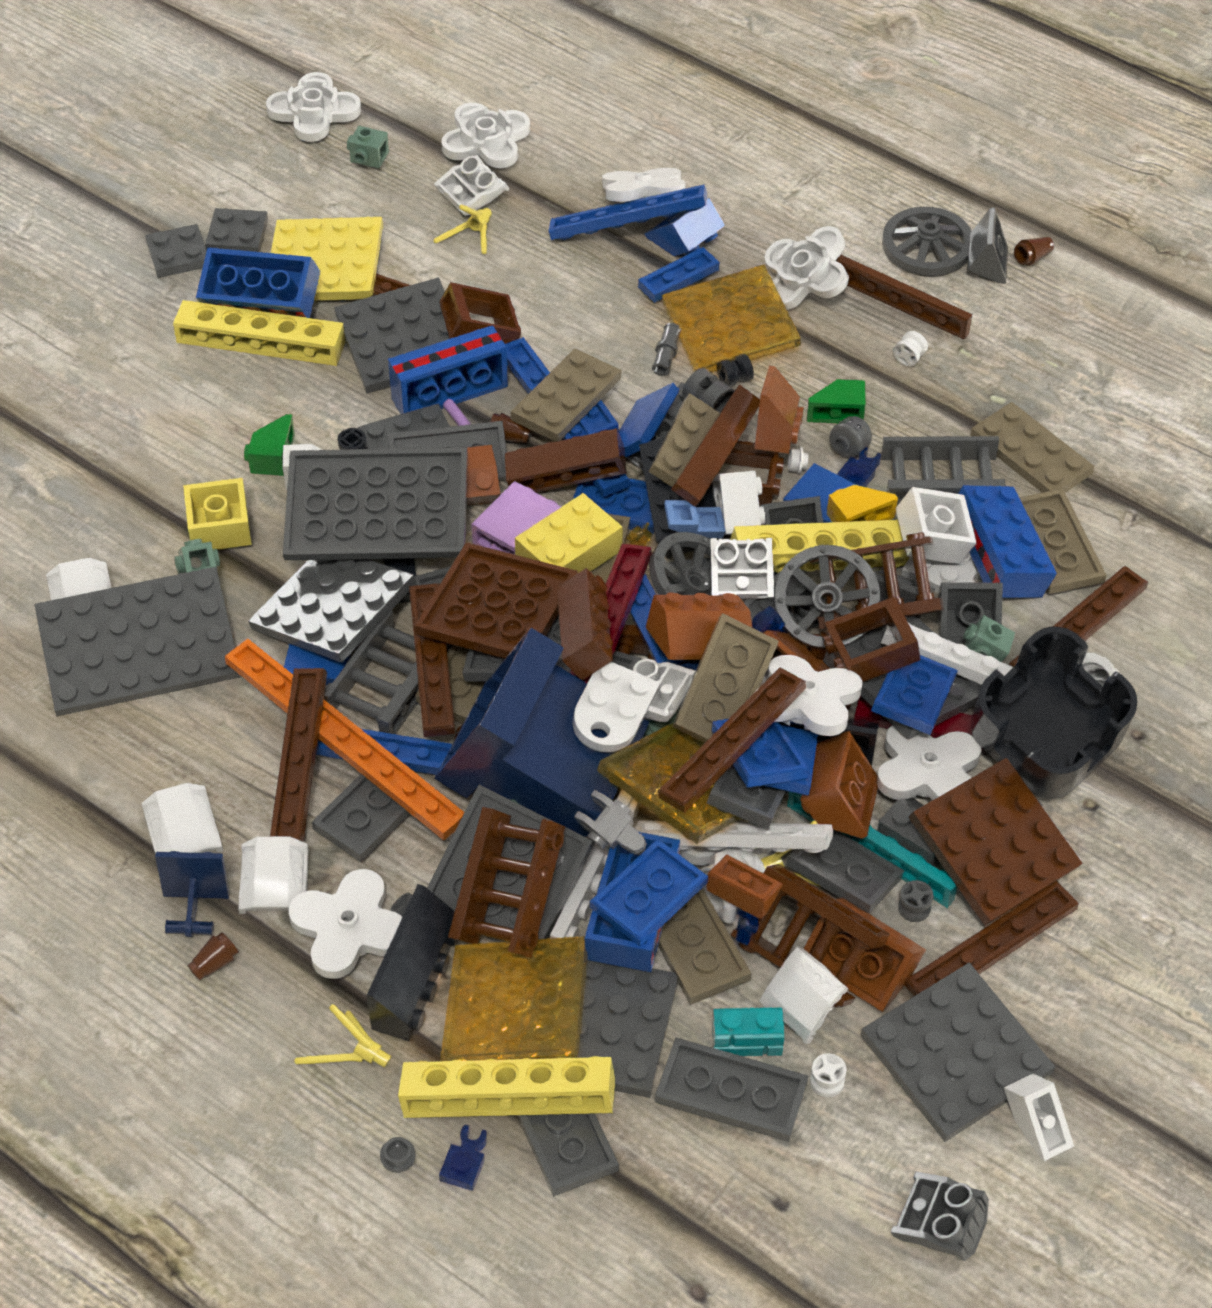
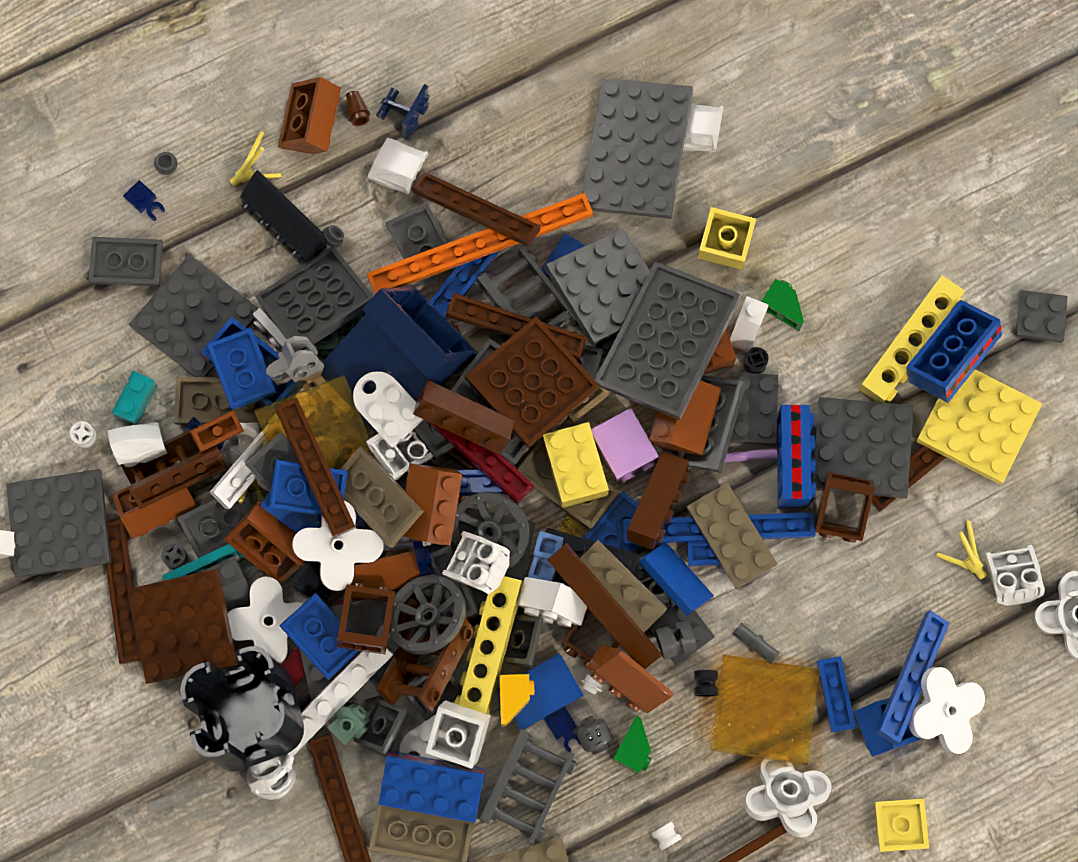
camera: 115 degrees right, 25 degrees up
white slope [142,783,223,855] -> none
sand green brick [174,539,220,574] -> none
dark grey plate [205,208,268,252] -> none
white plant [289,869,402,979] -> none
light yellow brick [398,1056,615,1118] -> none
clear yellow plate [440,936,588,1061] -> none
reddish brown fence [448,807,565,958] -> none
reddish brown cone [490,412,531,444] -> none
dark grey plate [655,1037,809,1142] -> none
none -> dark orange slope [278,77,341,154]
none -> light yellow plate [874,799,929,852]

